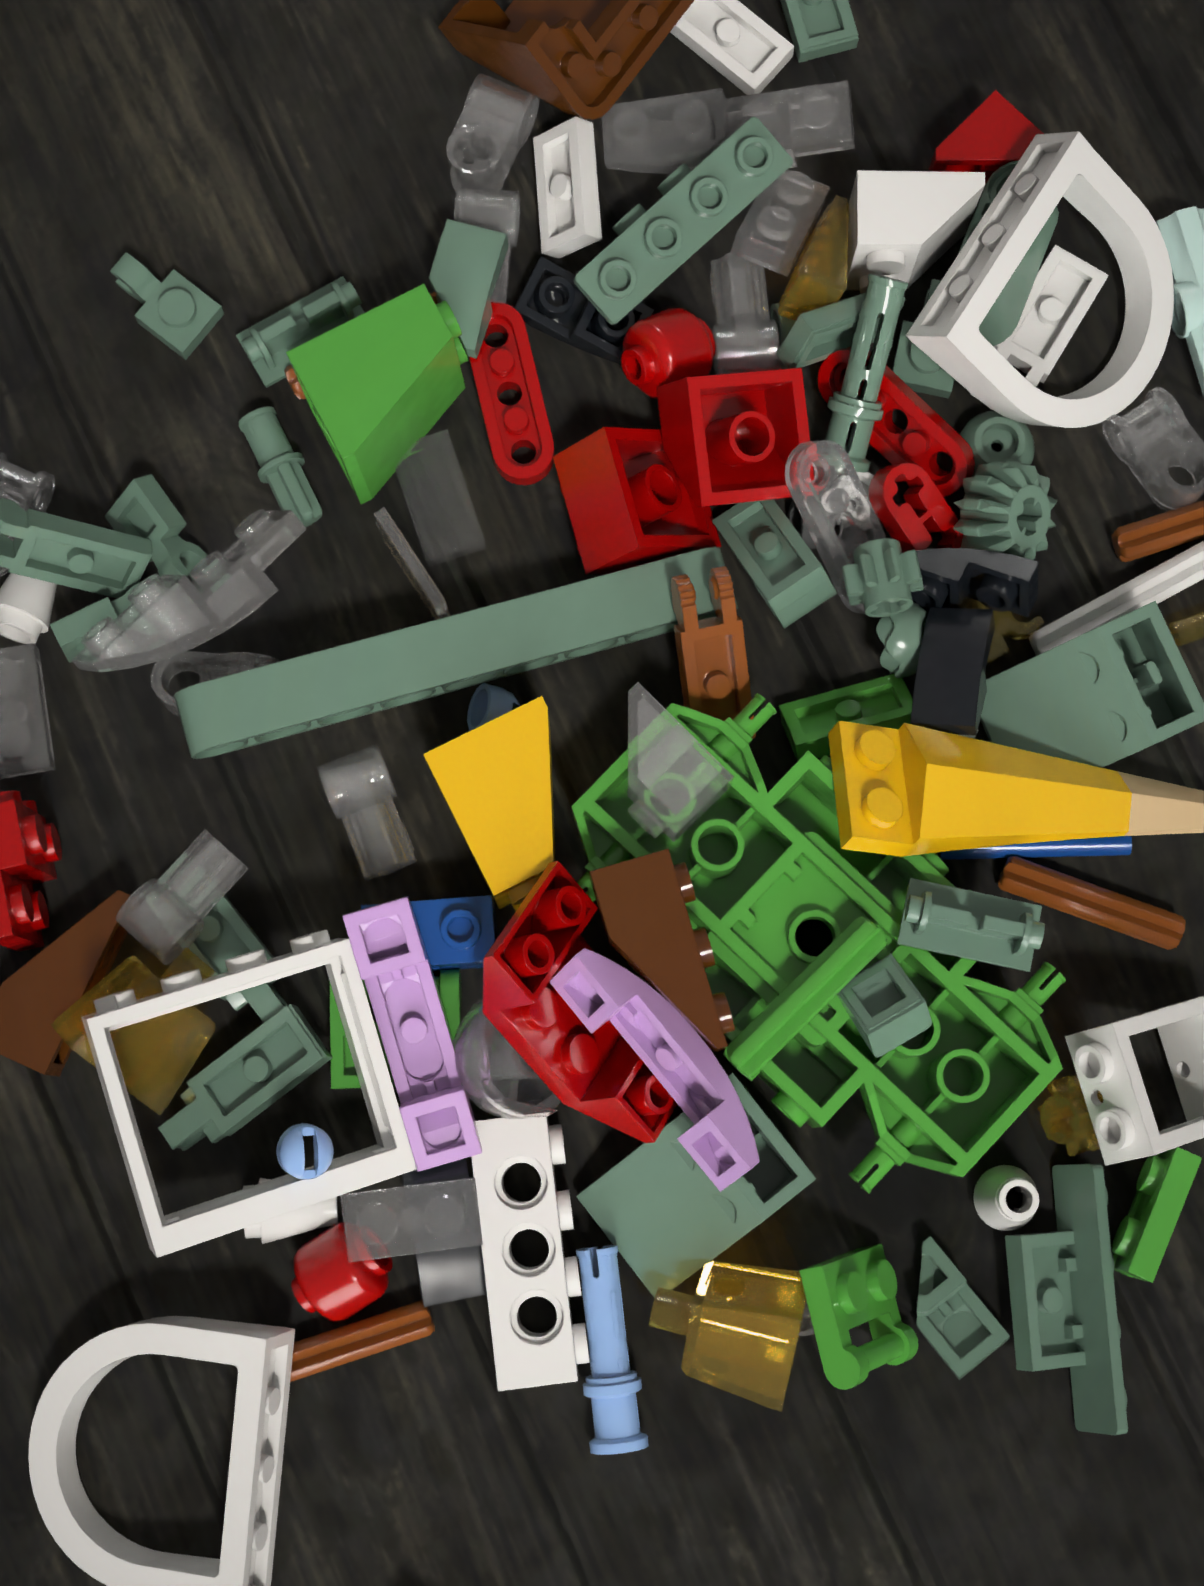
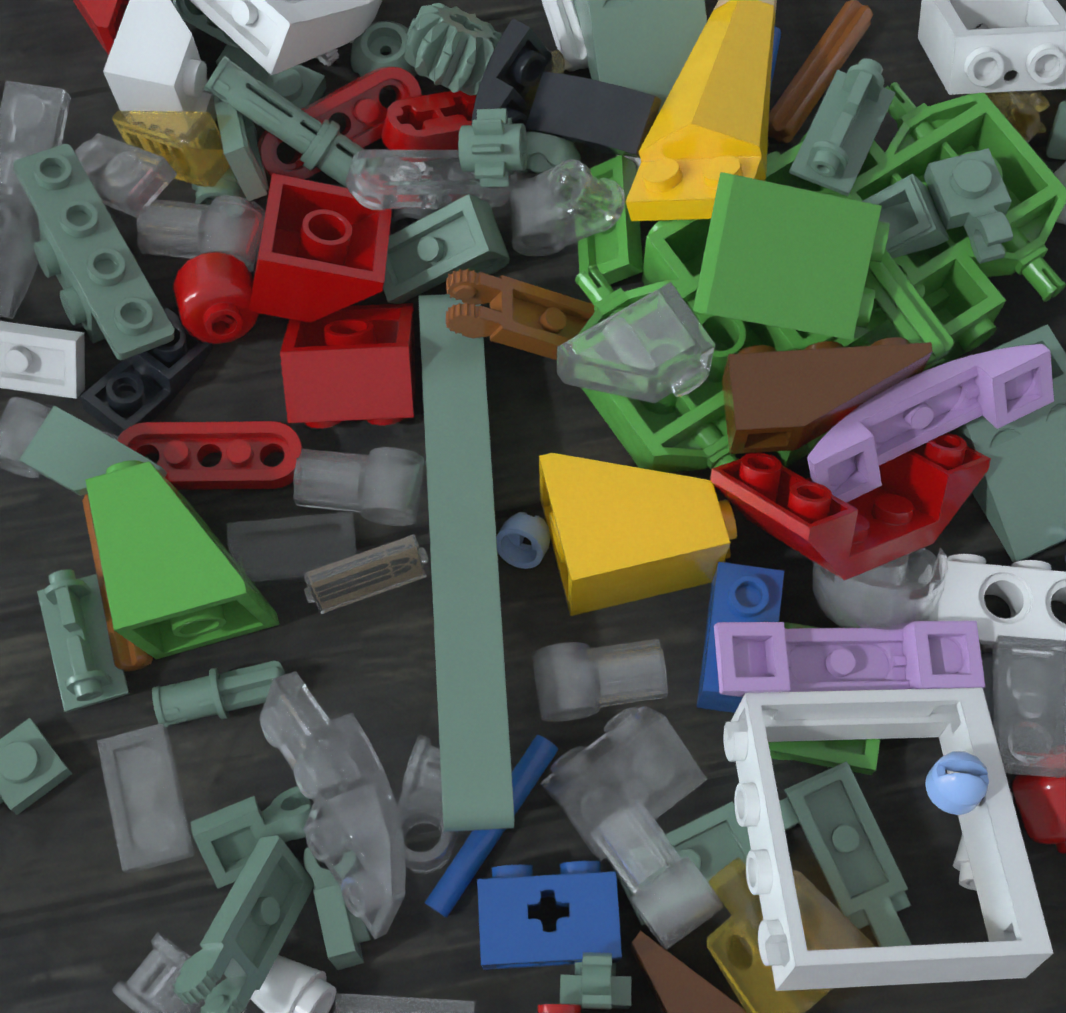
camera: 75 degrees left, 10 degrees down
none -> clear plate [97,723,194,874]
none -> clear piece [293,447,425,526]
none -> blue bar [424,735,559,918]
none -> blue brick [477,861,622,970]
none -> clear piece [510,159,625,256]
none -> clear bracket [541,706,707,861]
none -> sand green plate [560,952,631,1010]
none -> bright green slope [693,172,890,340]
none -> sand green plate [924,148,1013,264]

